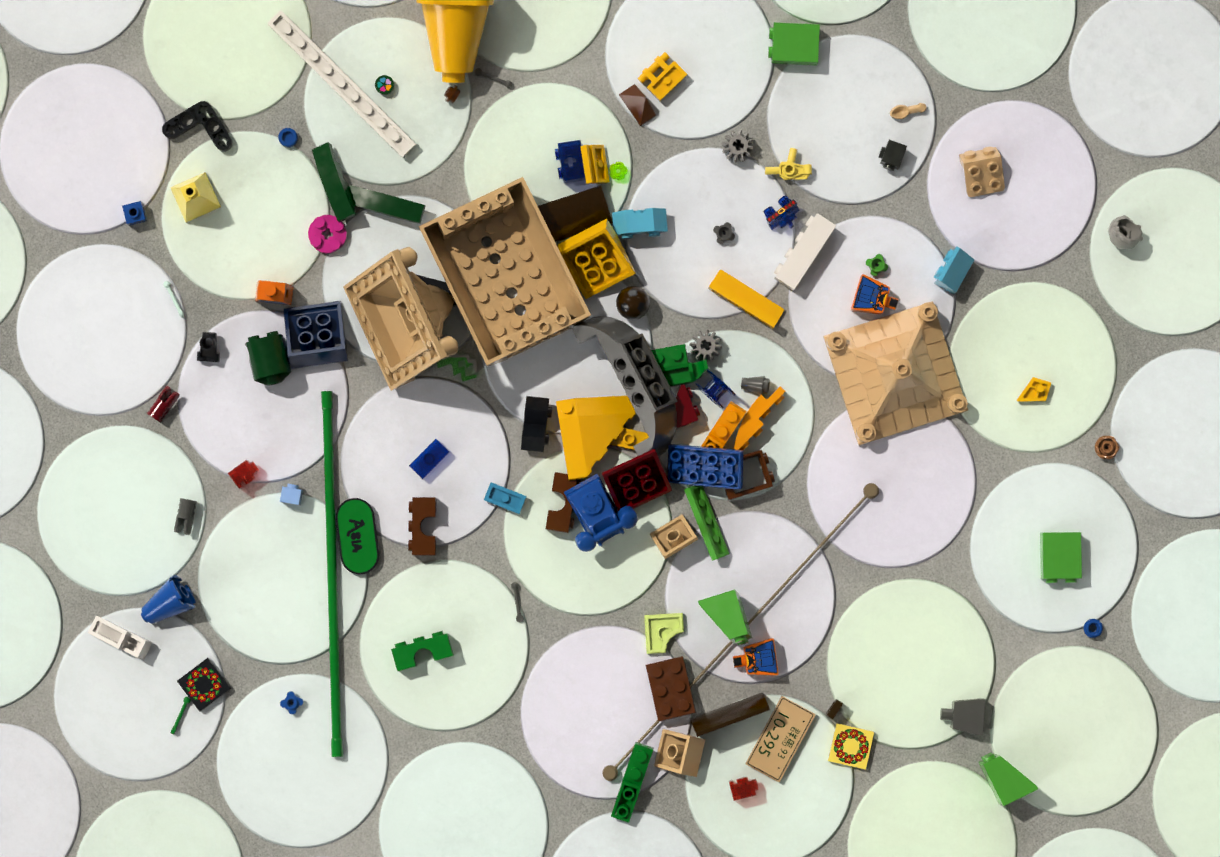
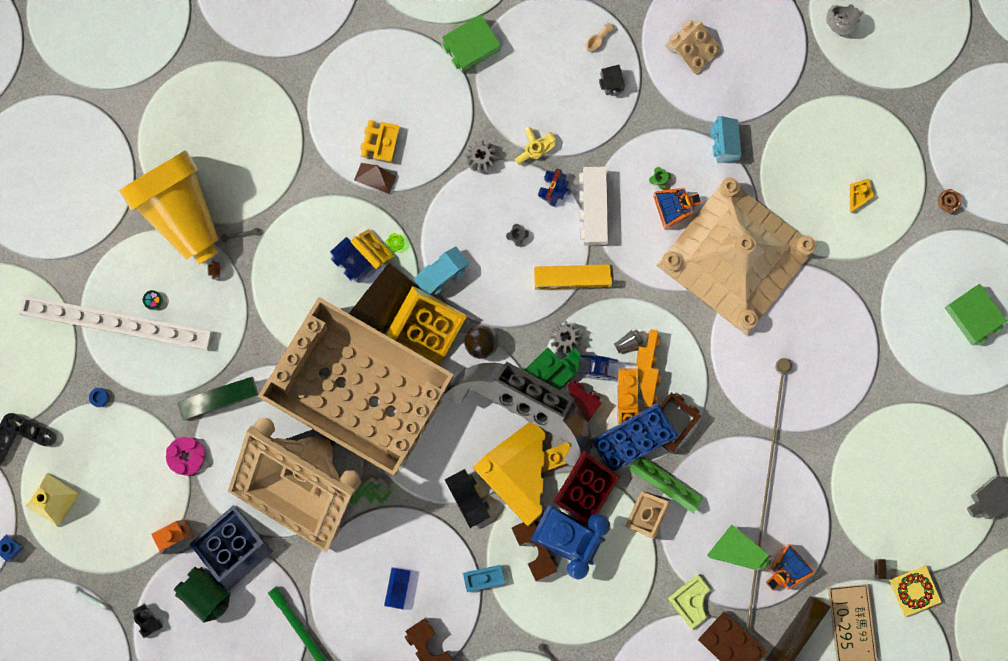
camera: 30 degrees left, 5 degrees down
dark green slope [312,142,356,223] -> none

